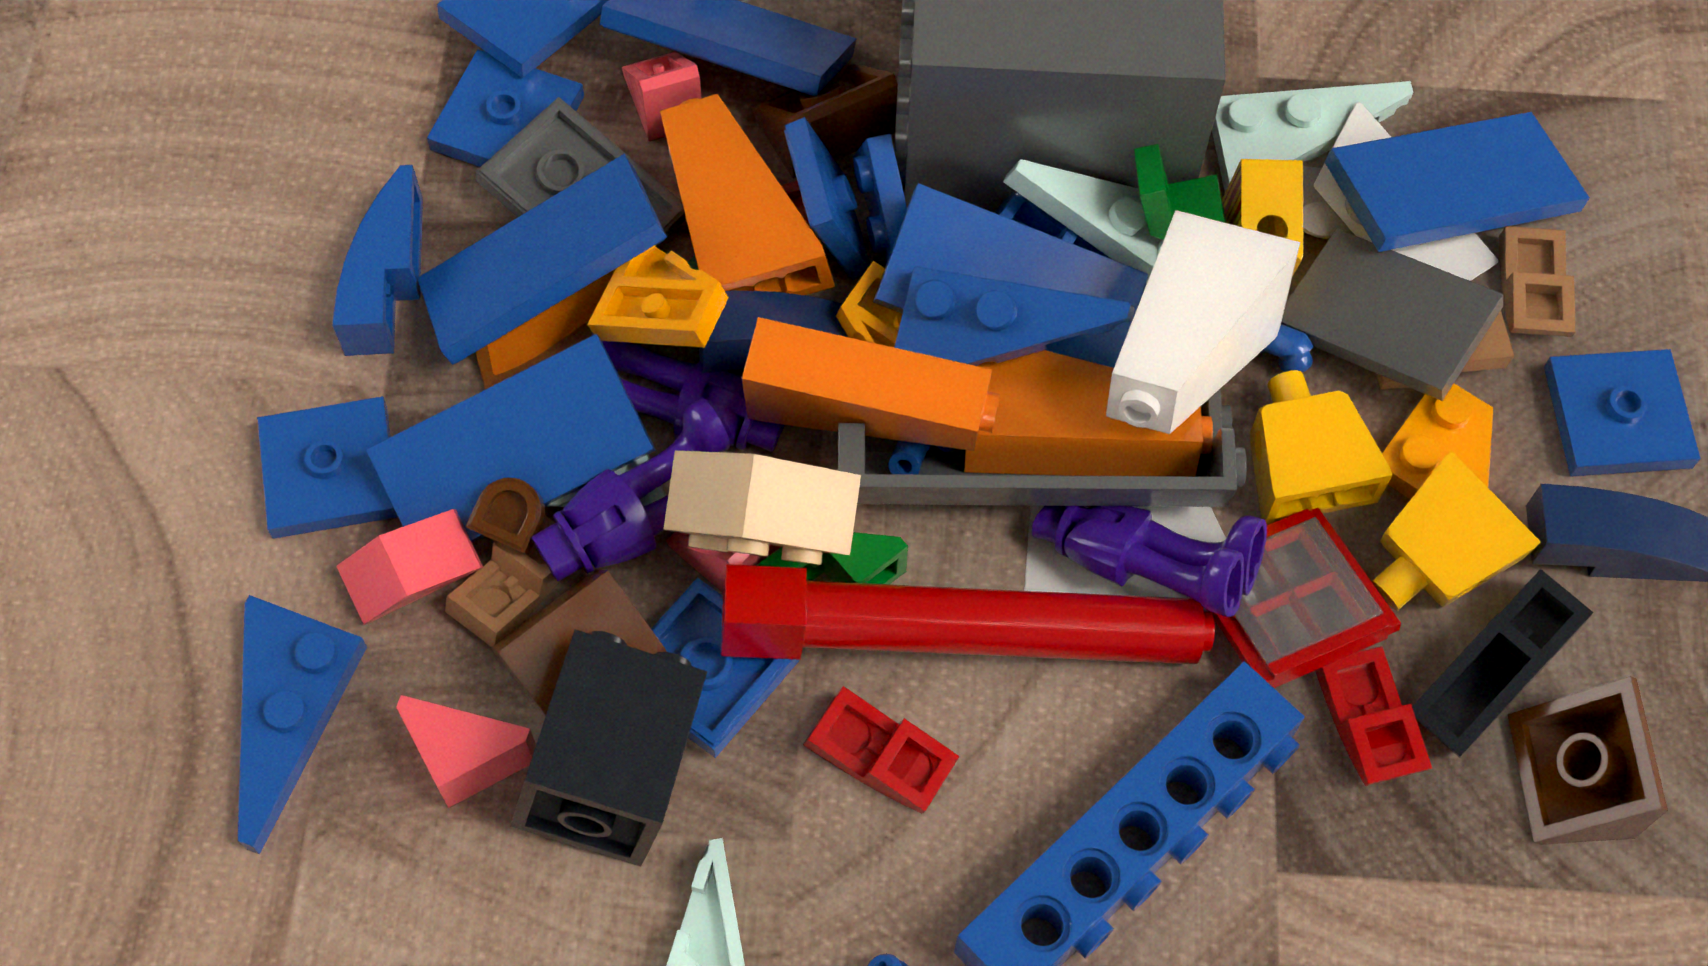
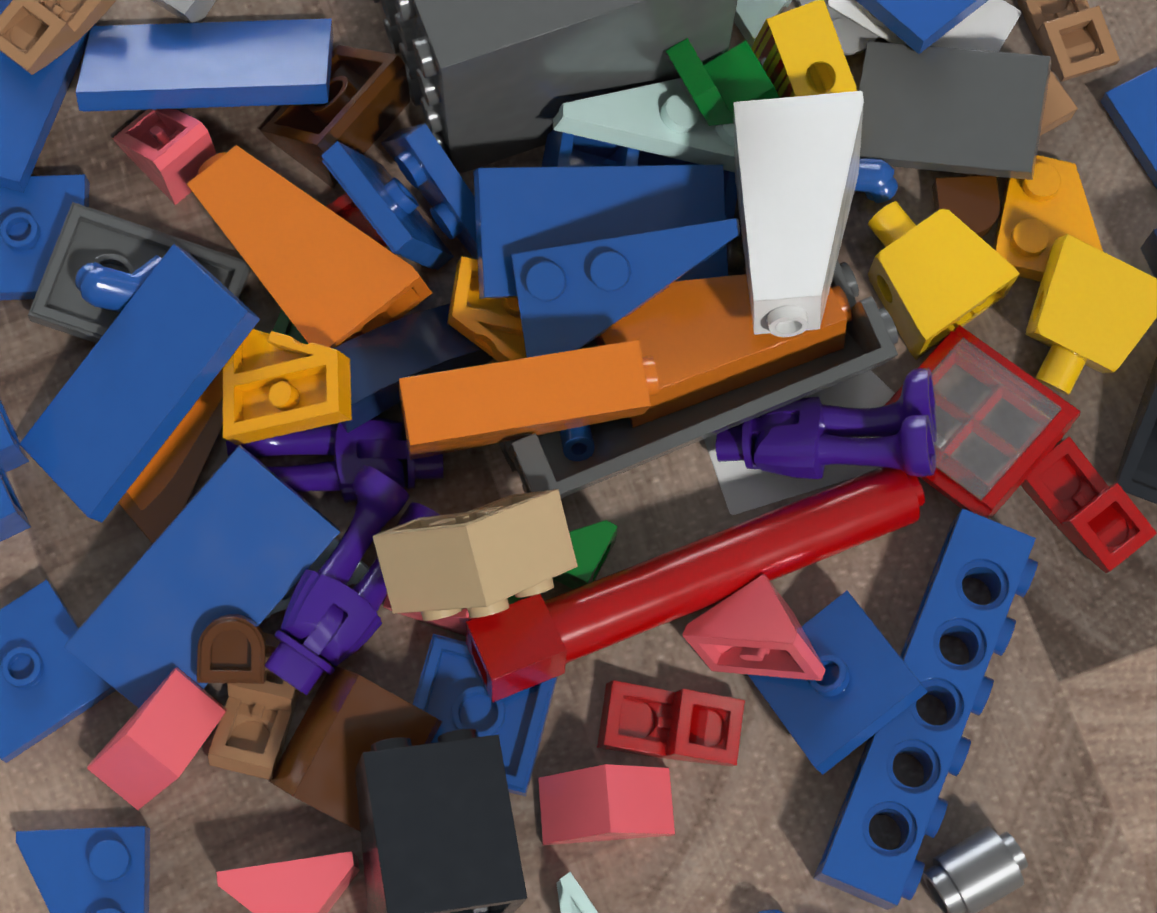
camera: 25 degrees left, 10 degrees up
none -> blue arm [75,255,162,312]
none -> coral slope [538,764,675,845]
none -> coral slope [682,574,826,681]
none -> blue plate [747,590,928,775]
none -> reddish brown tile [932,175,1000,238]

